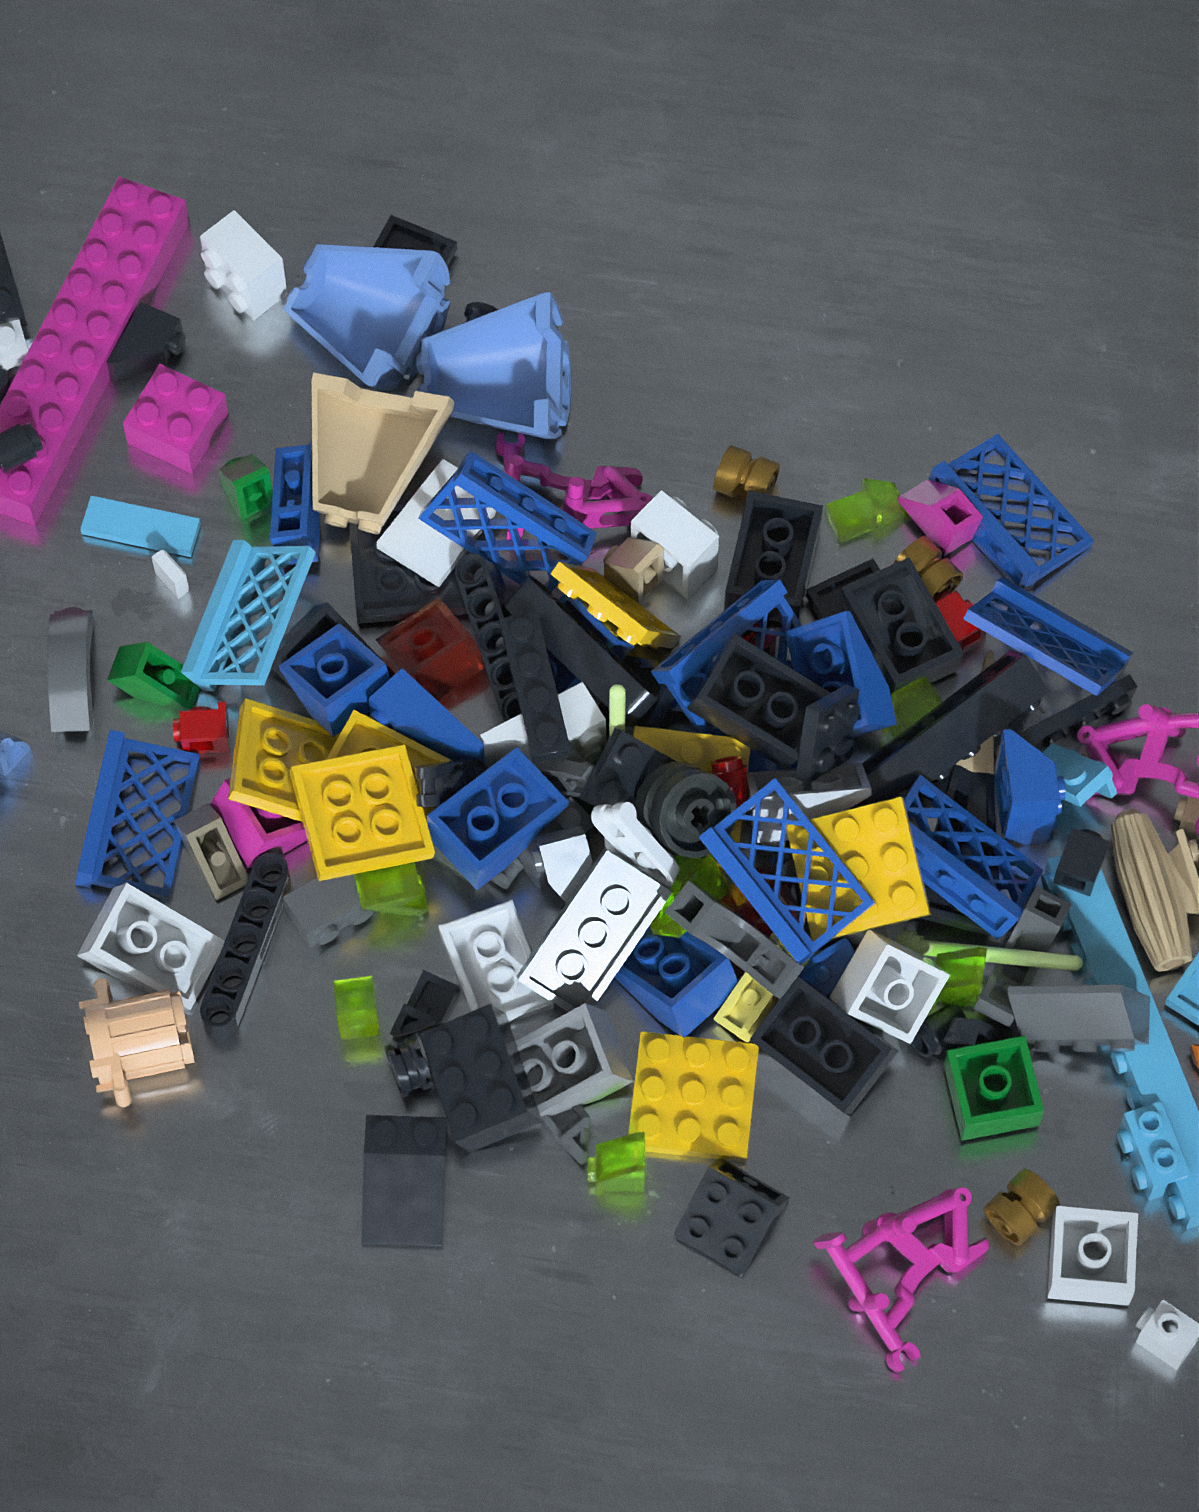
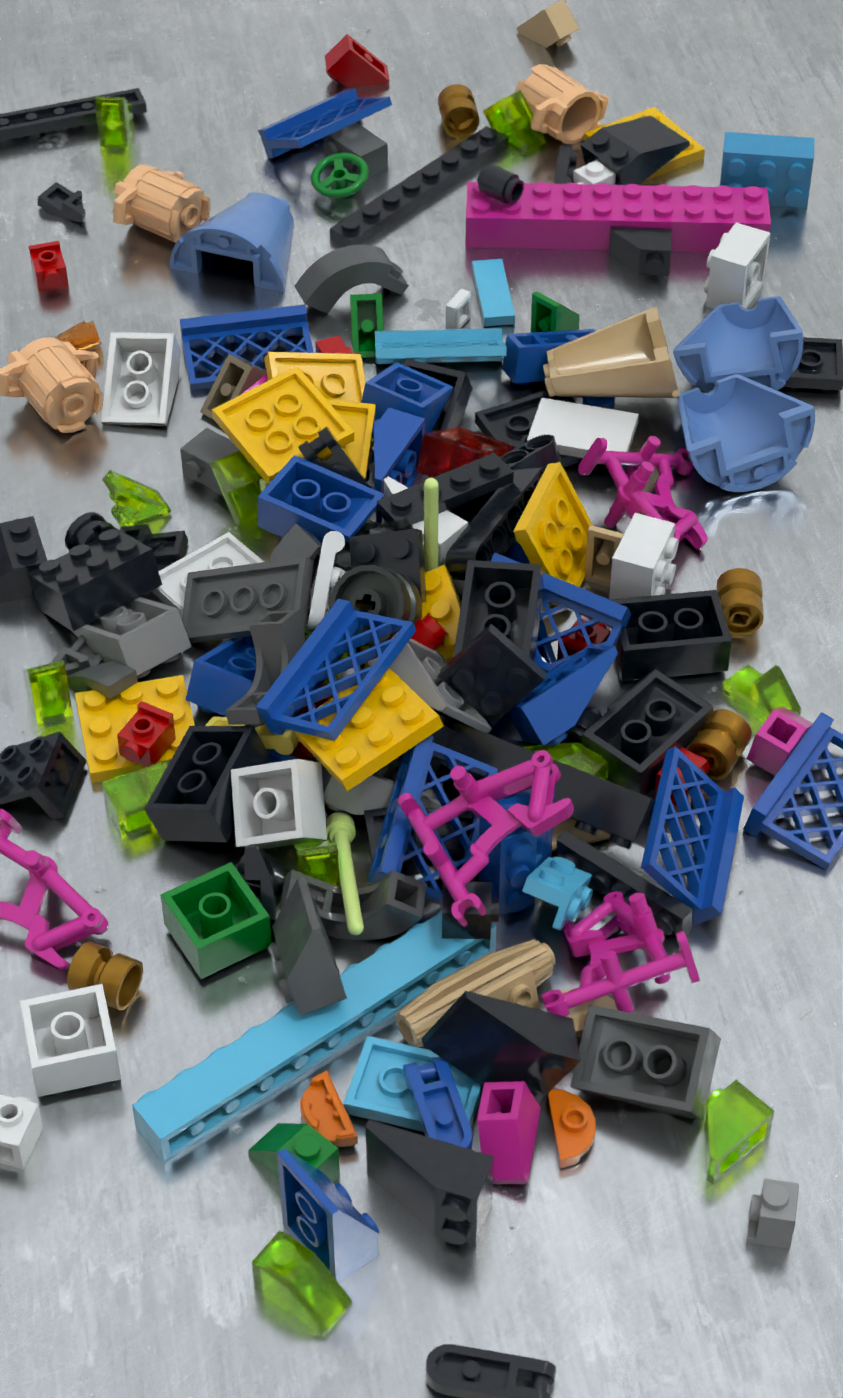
camera: 70 degrees right, 20 degrees down
dark pink brick [123,364,229,474] -> none
black beam [200,852,291,1040] -> none
blue fence [418,450,597,592] -> none
medium azure bracket [1117,1102,1190,1201] -> none
none -> clear orange cone [53,320,102,351]
none -> dark grey slope [67,661,138,699]
none -> clear neon green slope [102,759,171,839]
none -> red brick [117,701,176,769]
none -> dark pink piece [397,750,574,927]
none -> dark azure brick [720,132,815,209]

